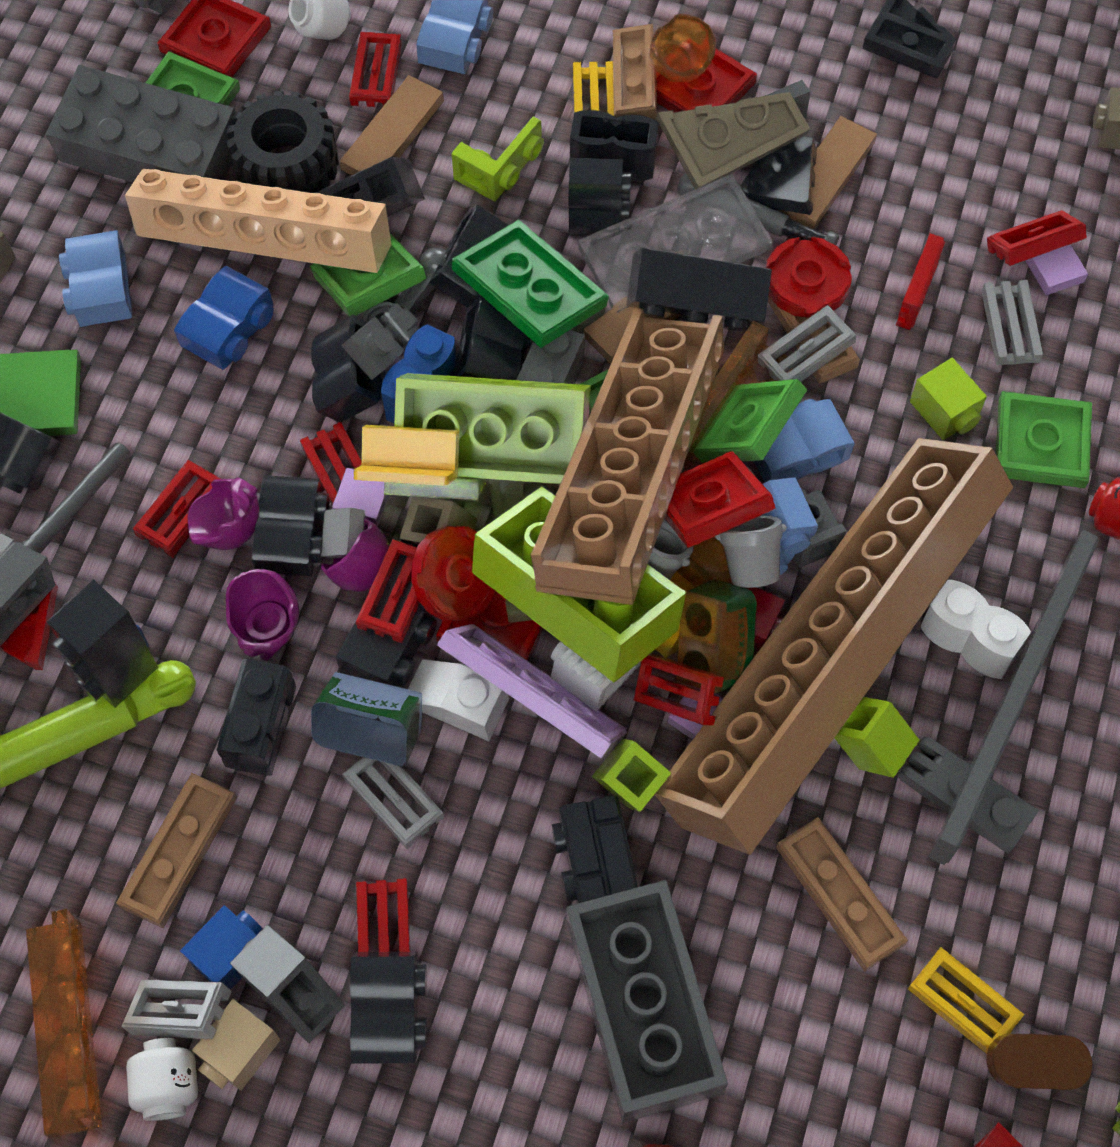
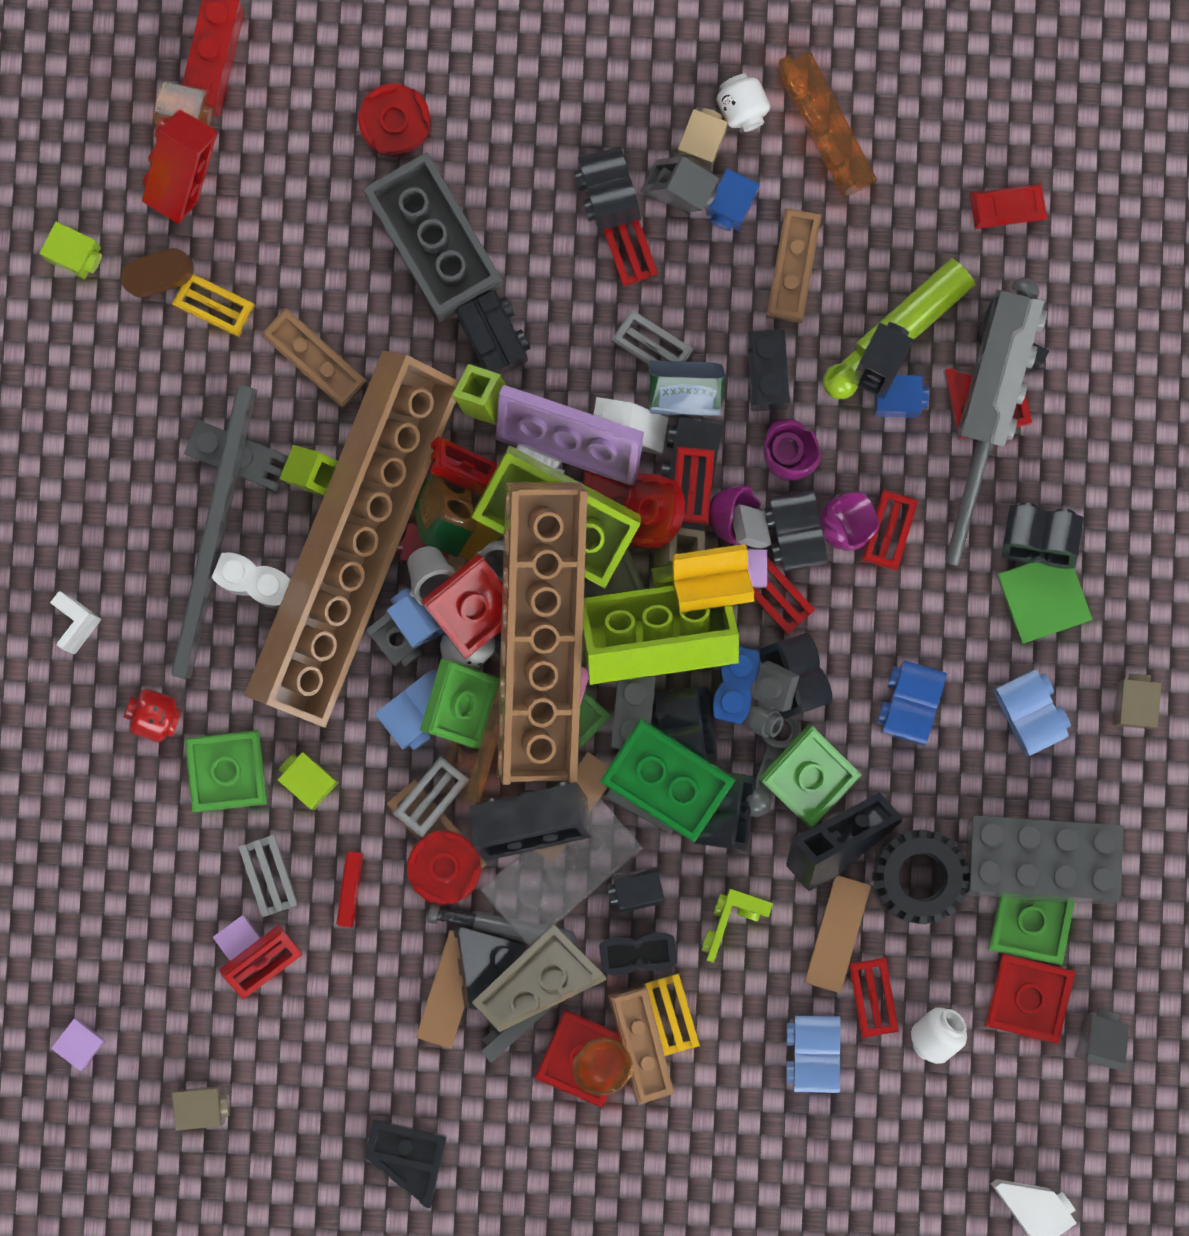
camera: 165 degrees right, 20 degrees up
light grey tile [121,980,232,1039] -> none
light nougat brick [125,168,392,273] -> none

